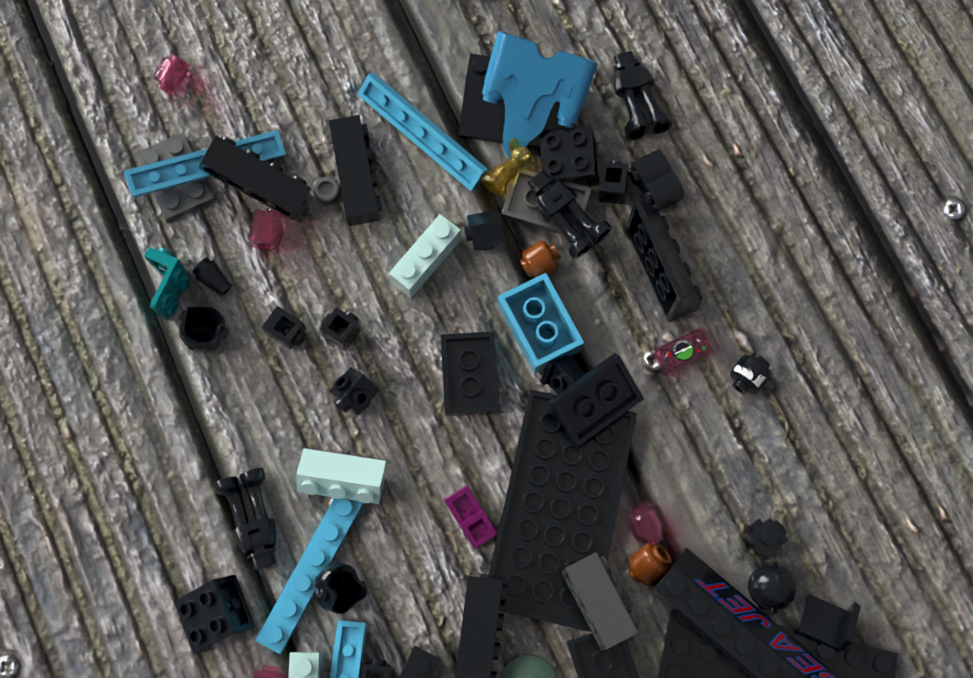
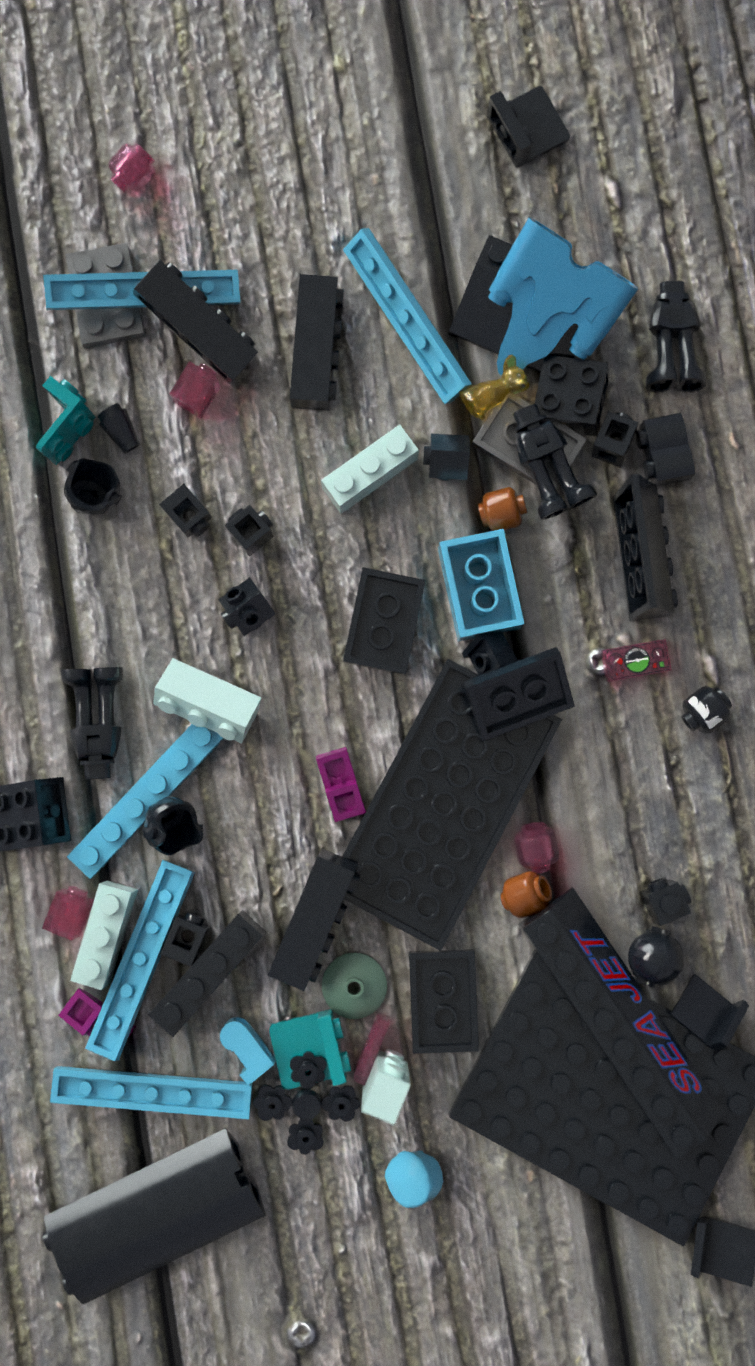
camera: 15 degrees right, 10 degrees up
flat silver tile [313,177,340,204] -> none
dark grey brick [562,552,639,651] -> none

